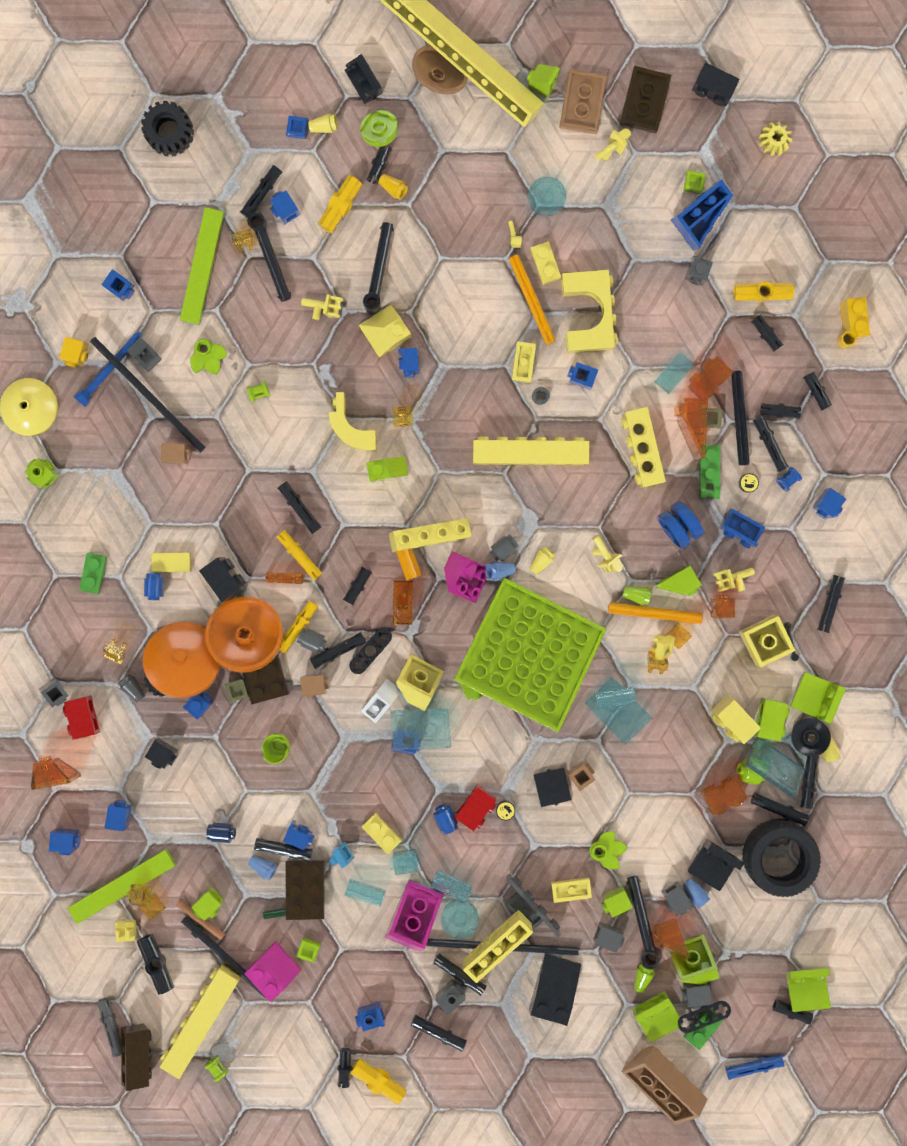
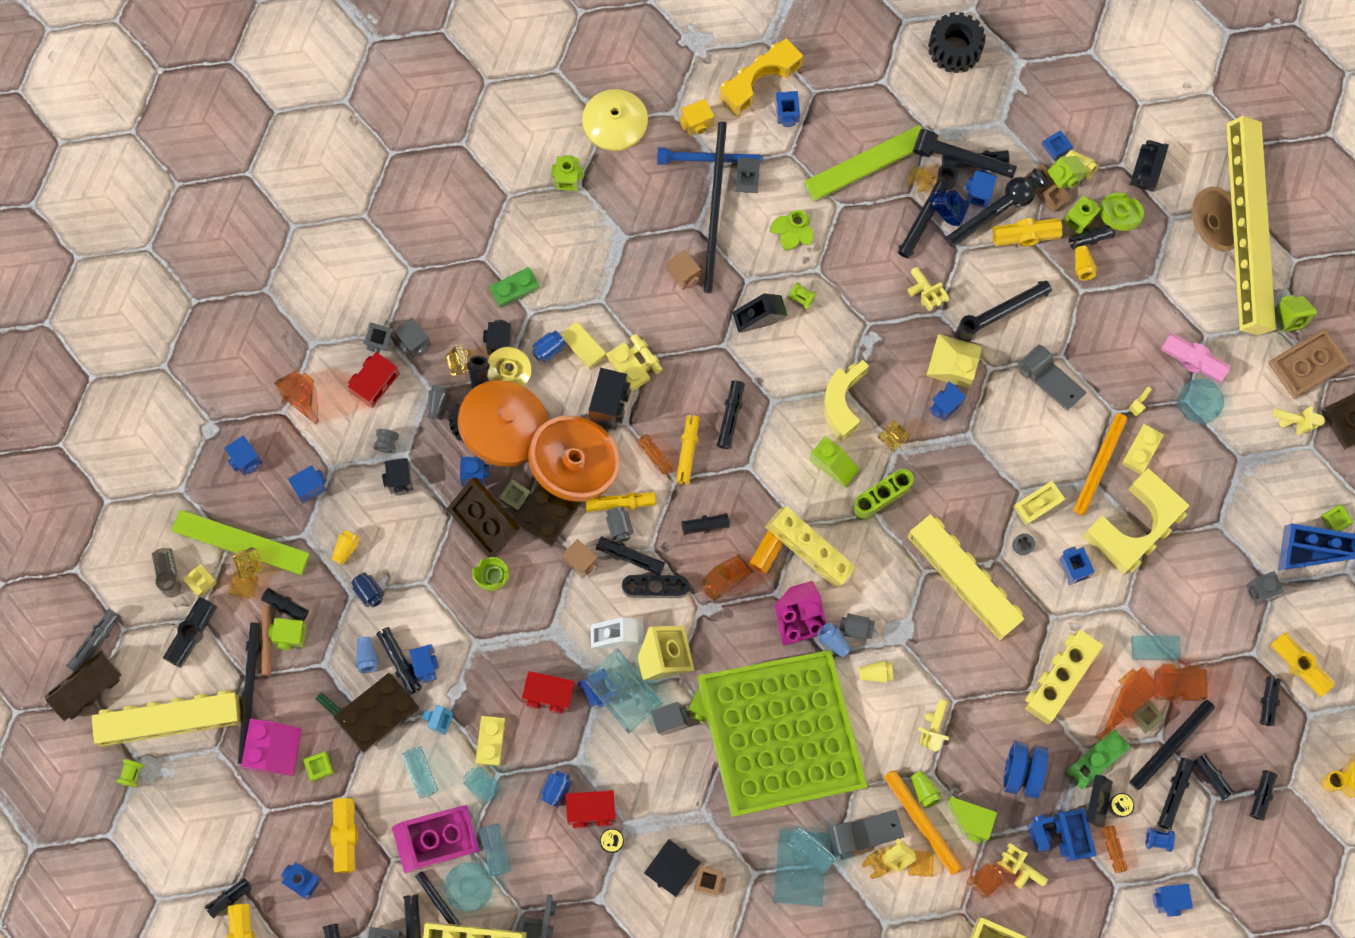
camera: 50 degrees right, 15 degrees down
none -> clear smoke piece [152,548,182,597]
none -> black pin [261,587,309,621]
none -> yellow cone [331,529,361,565]
none -> yellow piece [331,798,358,873]
none -> dark grey wheel [373,429,399,454]
none -> dark grey brick [394,318,431,358]
none -> dark brown plate [447,477,520,558]
none -> black cone [467,356,490,389]
none -> black brick [483,320,512,355]
none -> light yellow dish [487,347,532,386]
none -> red brick [522,671,575,714]
none -> light yellow plate [606,334,663,392]
none -> dark grey brick [651,702,690,736]
none -> yellow arch [719,38,803,117]
none -> black slope [732,293,788,333]
none -> dark grey door [827,809,905,860]
none -> lime beam [853,469,914,519]
none -> black piece [912,129,1017,179]
none -> clear blue piece [930,190,969,227]
none -> black piece [946,168,1048,247]
none -> dark grey door [1018,344,1087,411]
none -> medium nougat slope [1025,164,1071,212]
none -> blue bracket [1027,814,1055,853]
none -> lime brick [1047,156,1088,188]
none -> lime brick [1063,195,1101,234]
none -> black tile [1086,775,1113,828]
none -> clear orange axle [1102,825,1128,873]
none -> bright pink piece [1161,332,1231,384]

